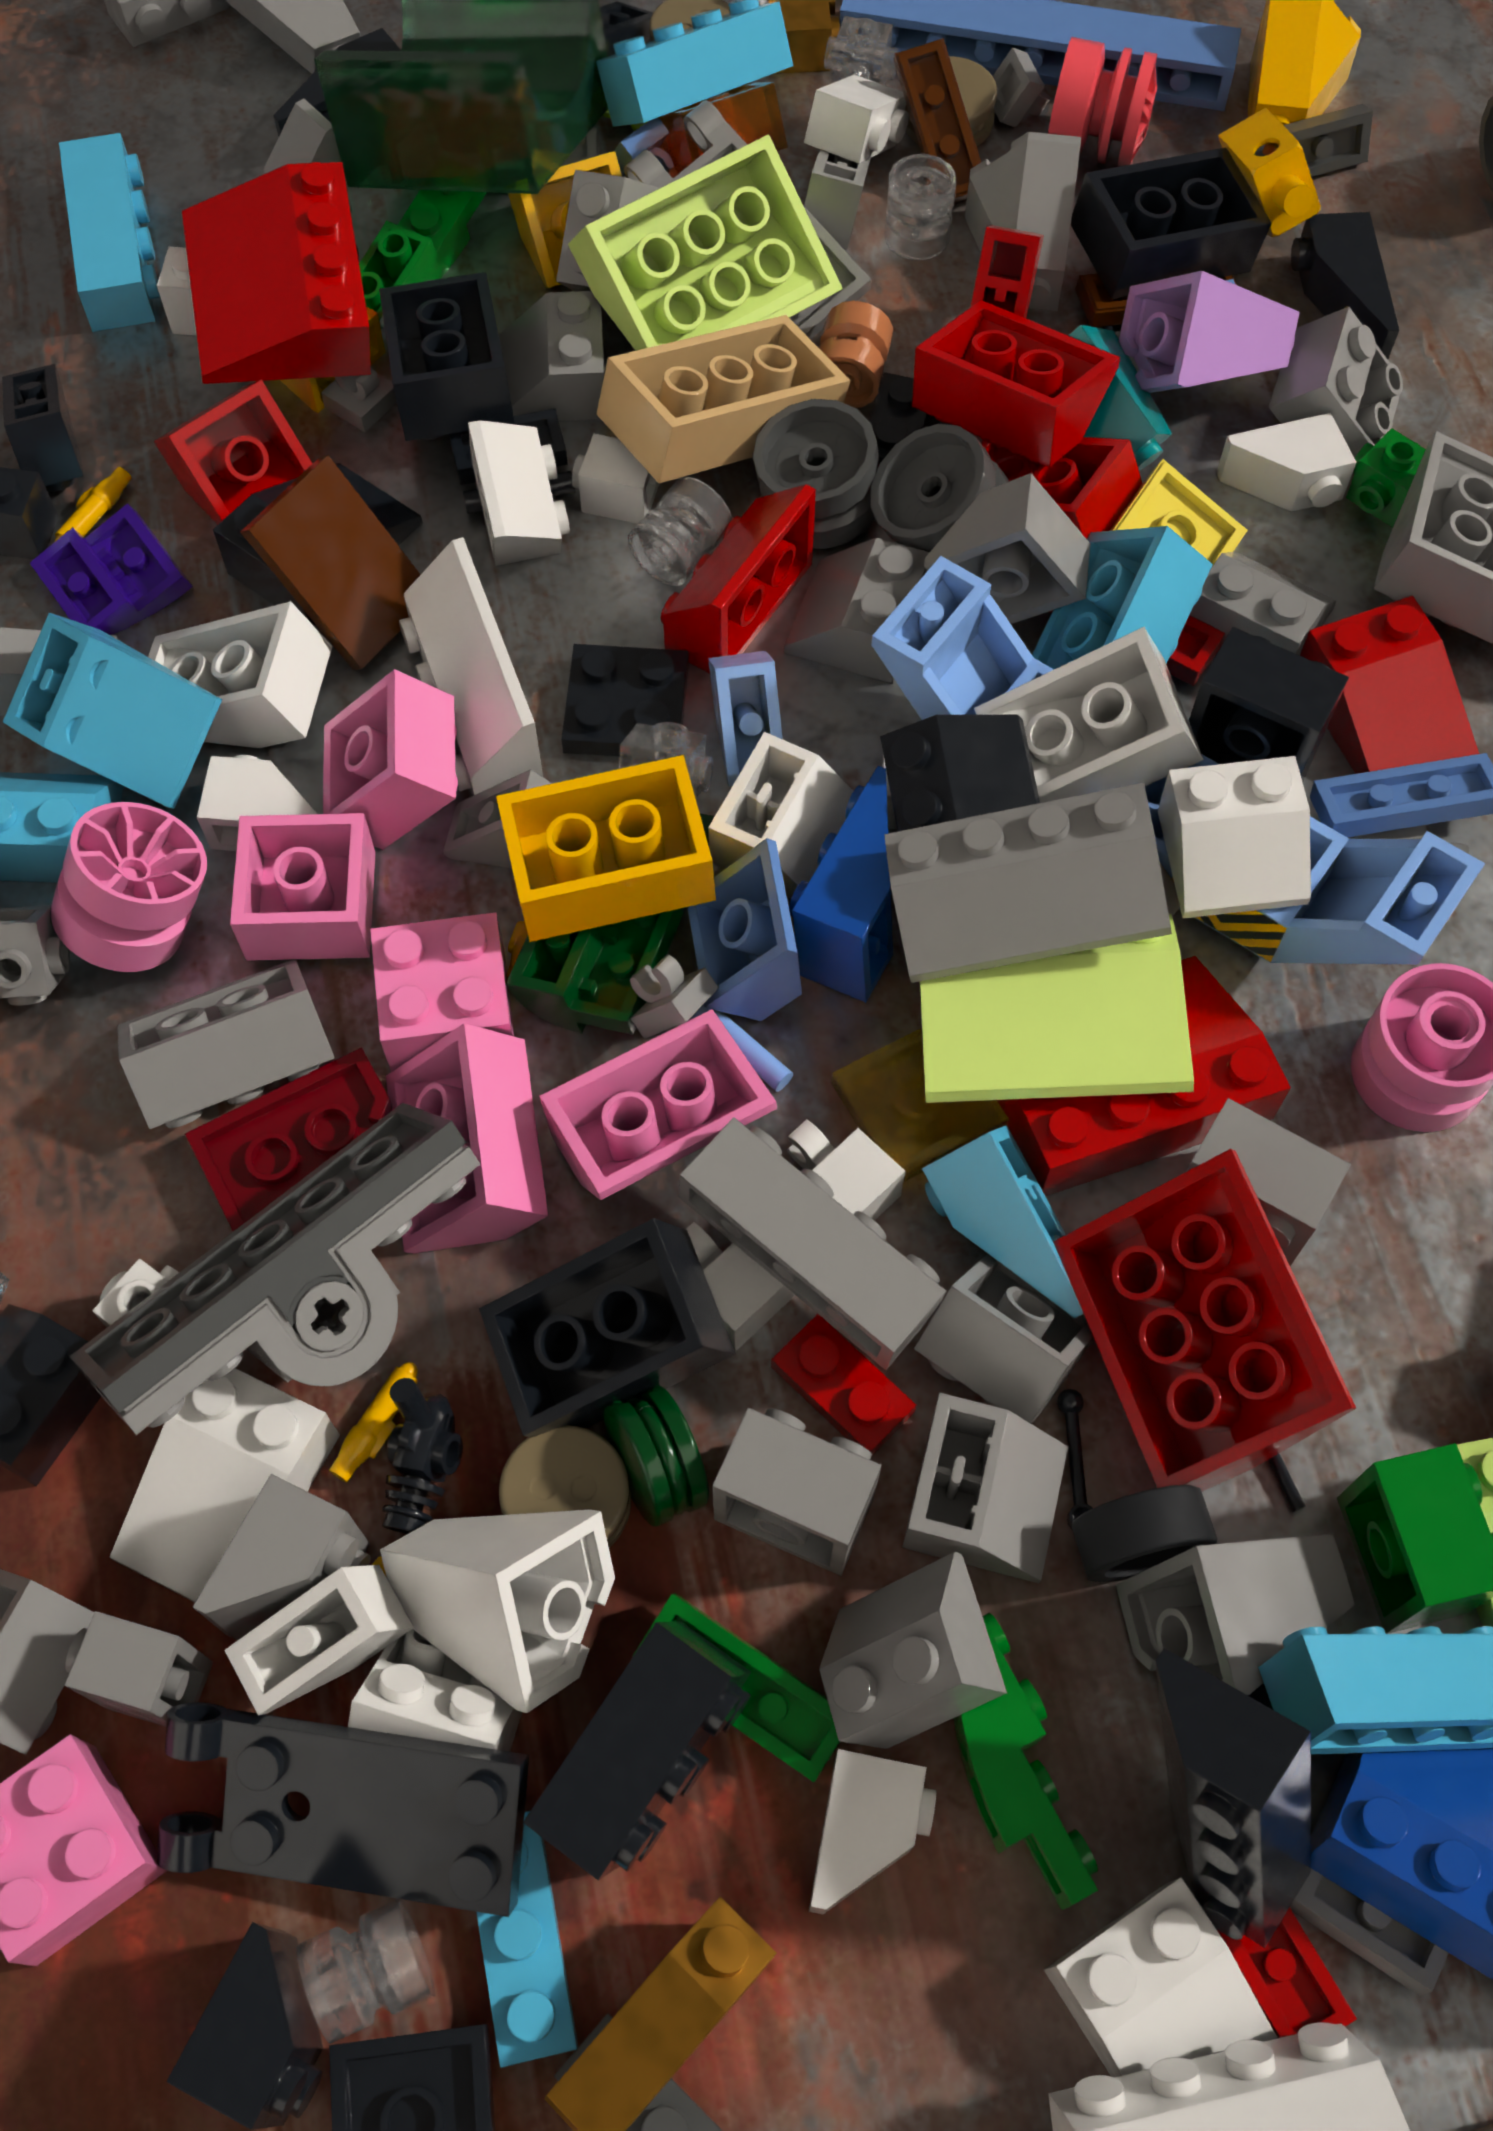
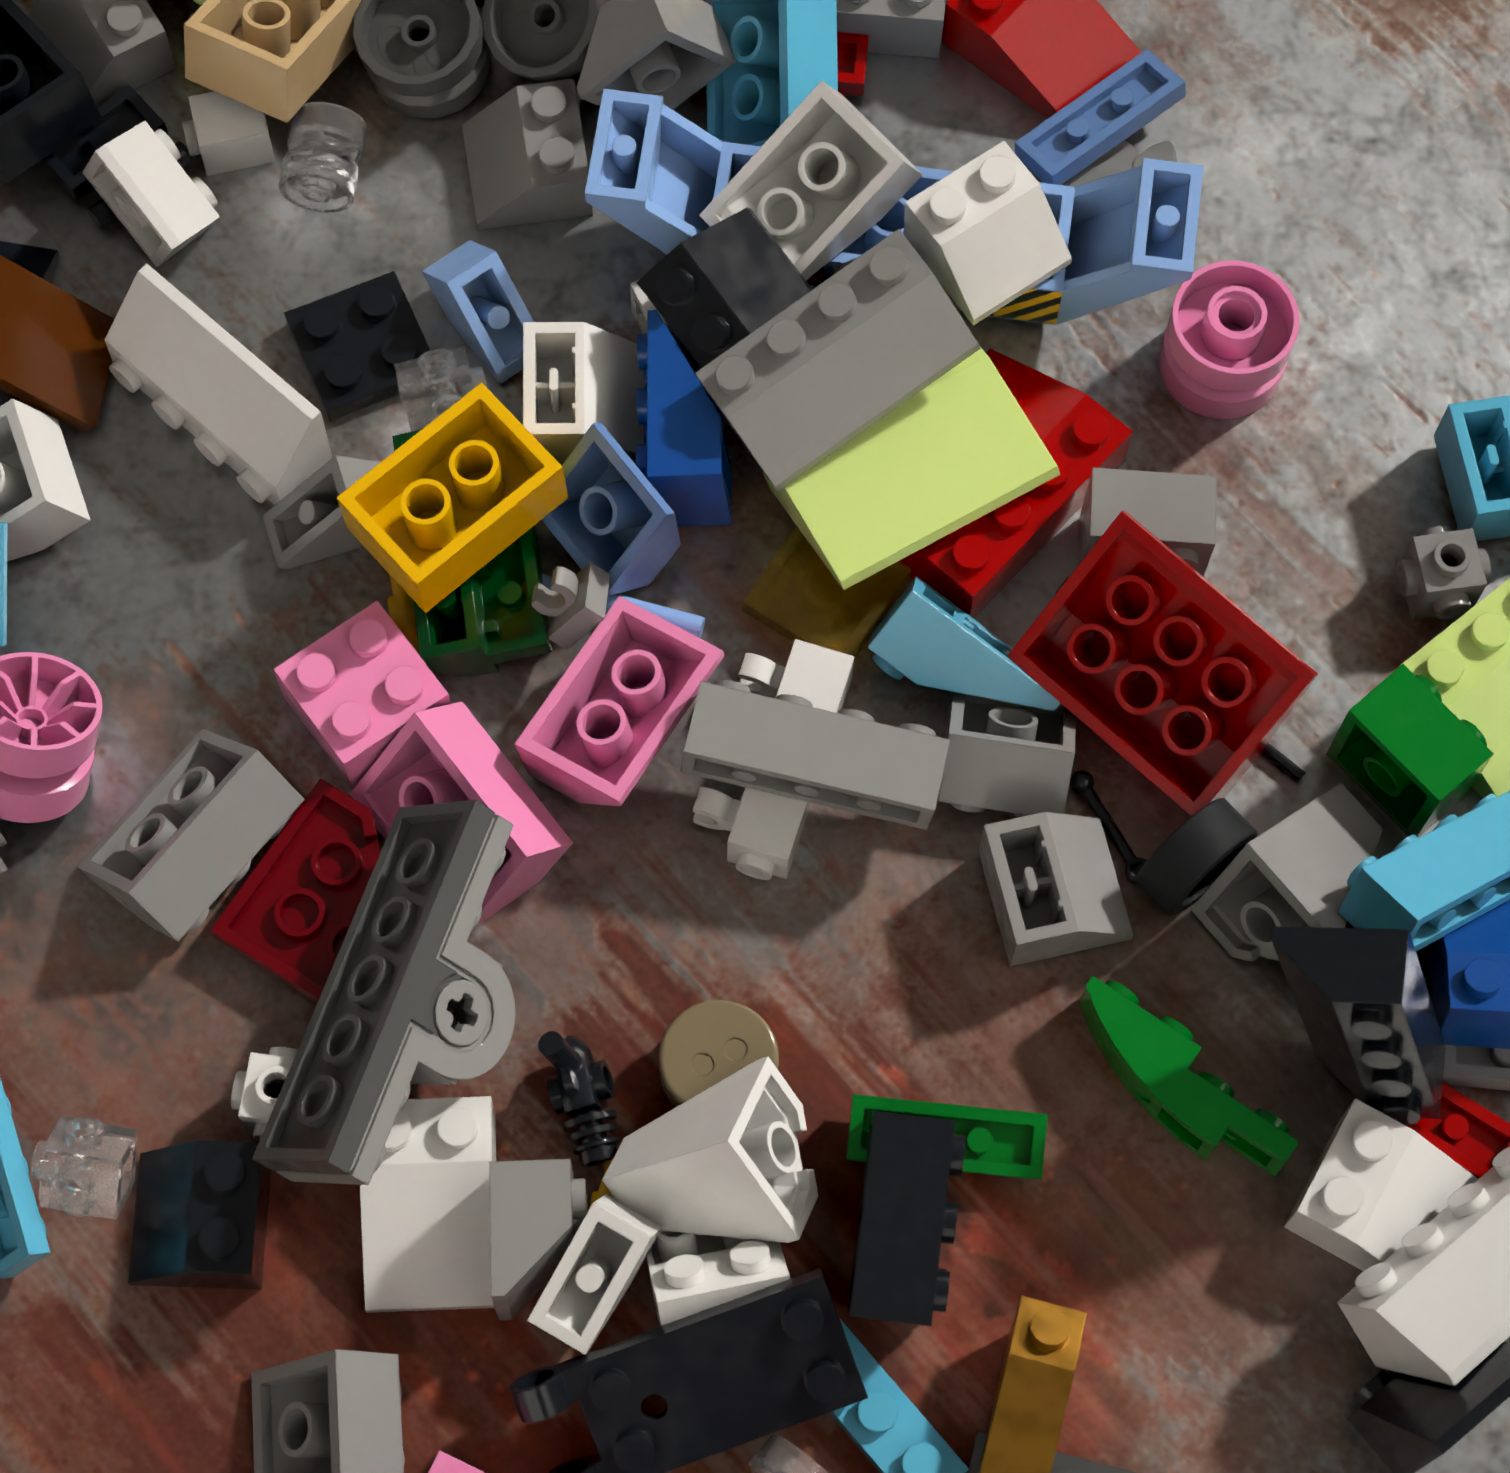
camera: 30 degrees left, 5 degrees up
light grey brick [64,1611,213,1727] -> none
white slope [197,755,317,851] -> none
bright pink brick [230,813,376,961] -> none
bright pink brick [323,669,458,850] -> none
yellow piece [328,1362,418,1483] -> none
black brick [479,1218,736,1437] -> none
dark green head [604,1385,709,1527] -> none
red slope [660,484,816,674] -> none
light grey brick [712,1408,882,1576] -> none
red plate [771,1314,917,1457] -> none
white slope [809,1749,936,1914] -> none
light grey slope [819,1552,1007,1749] -> none
black brick [1189,627,1349,782] -> none

